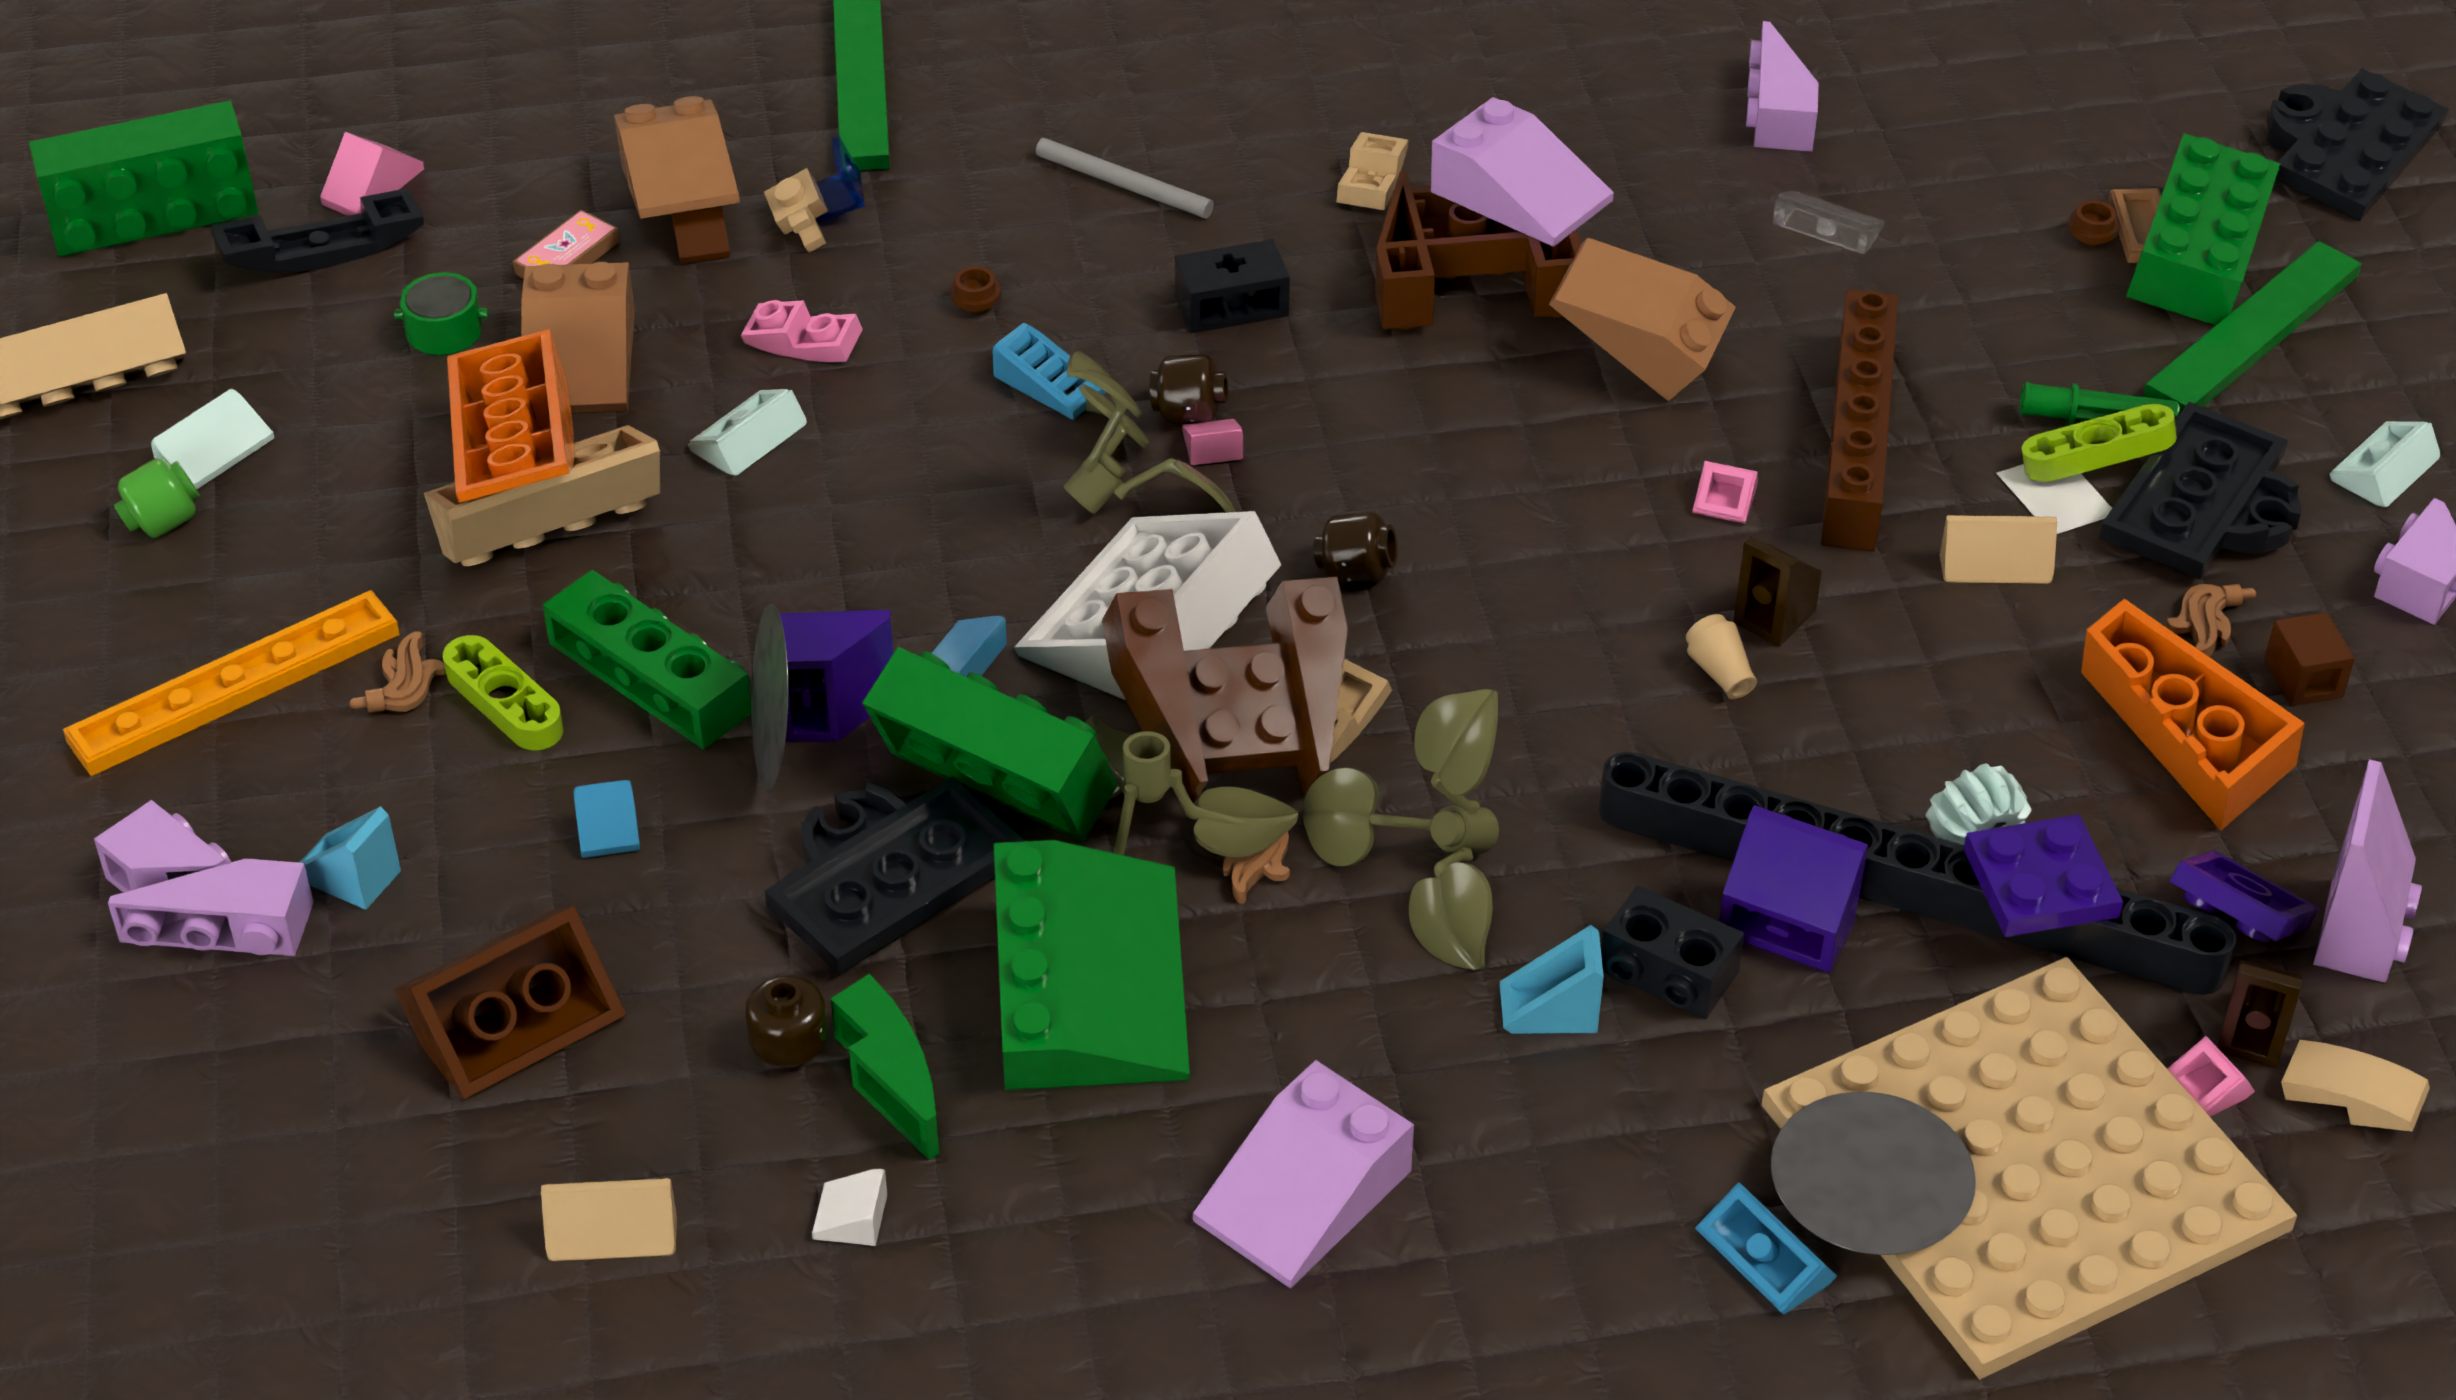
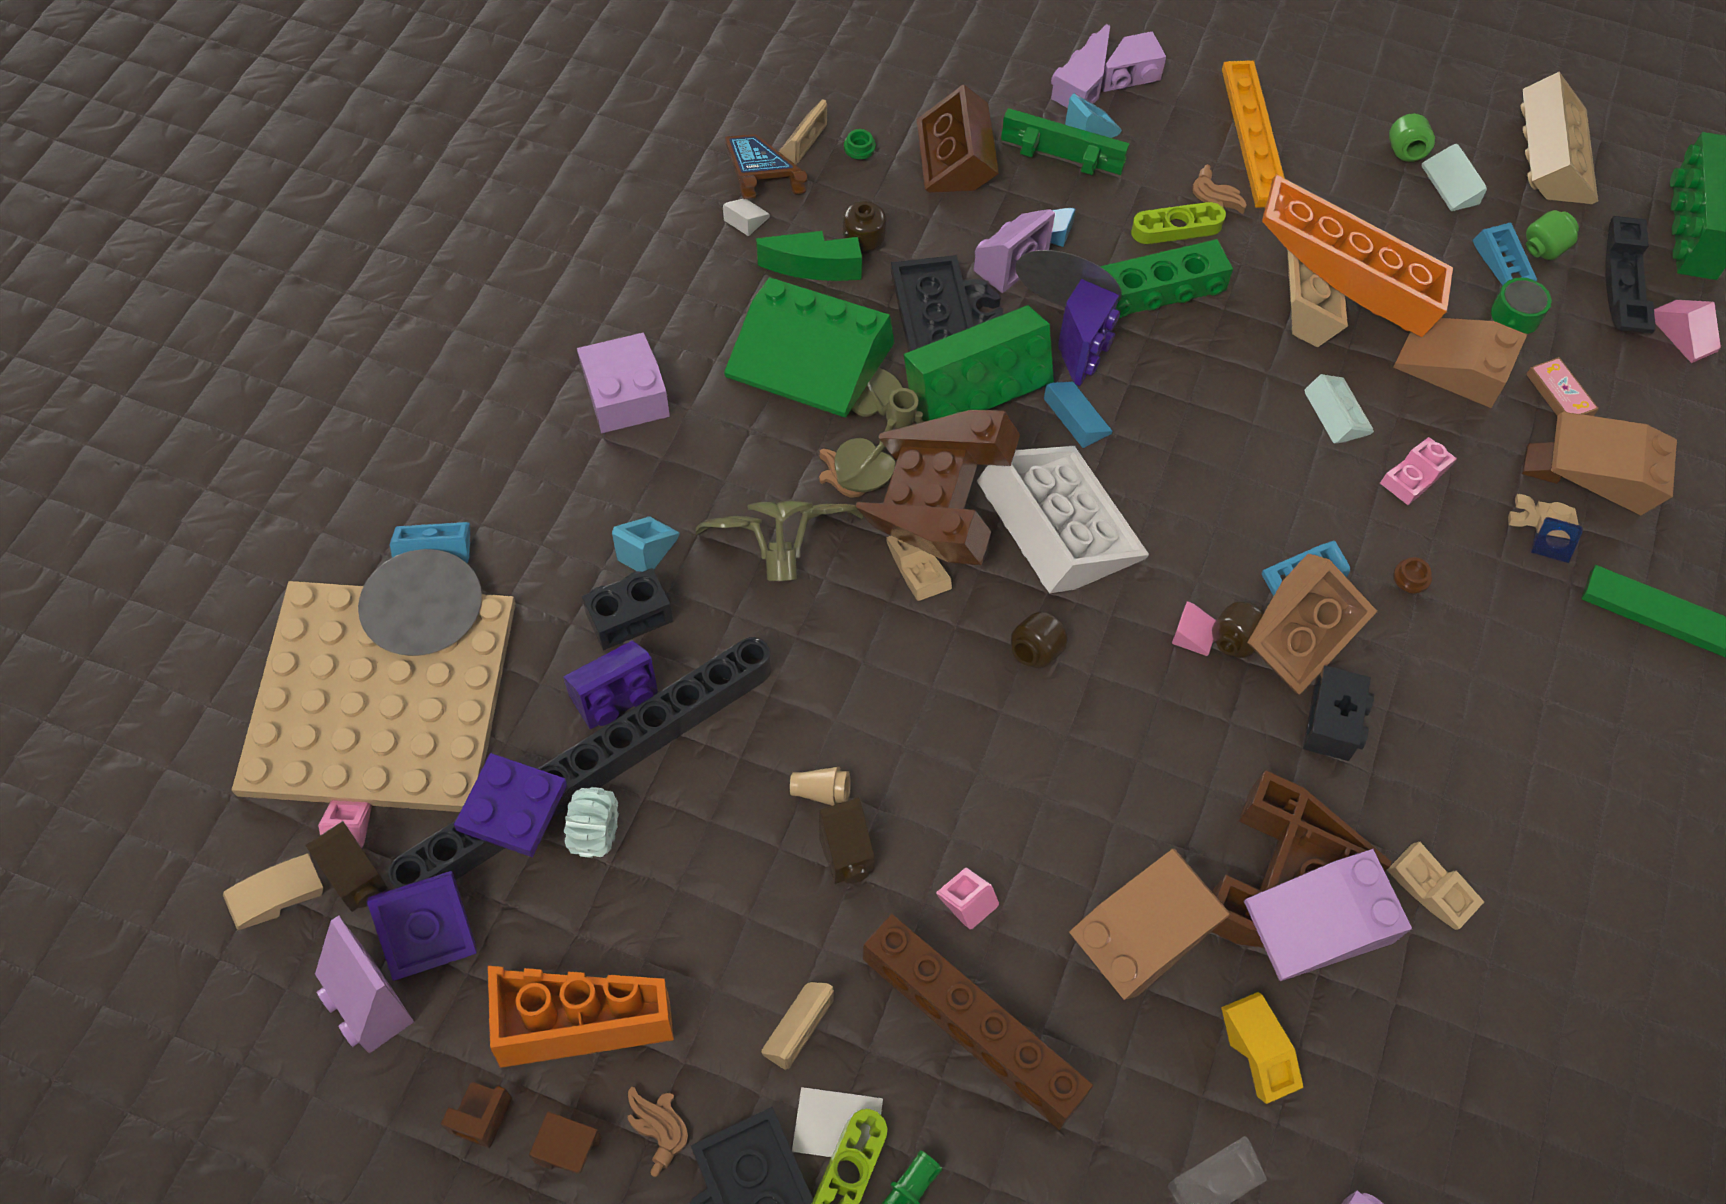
camera: 120 degrees right, 15 degrees up
light grey bar [1036,137,1214,219] -> none
olive plant [1063,351,1236,515] -> none
none -> reddish brown panel [441,1082,512,1149]
none -> flag [725,134,807,199]
none -> green plate [844,129,876,159]
none -> lavender slope [974,209,1055,293]
none -> green hinge [1001,108,1130,175]
none -> yellow slope [1221,992,1304,1104]
none -> medium nougat slope [1247,554,1377,695]
none -> dark azure slope [1472,223,1537,286]
none -> bright green head [1526,210,1579,260]

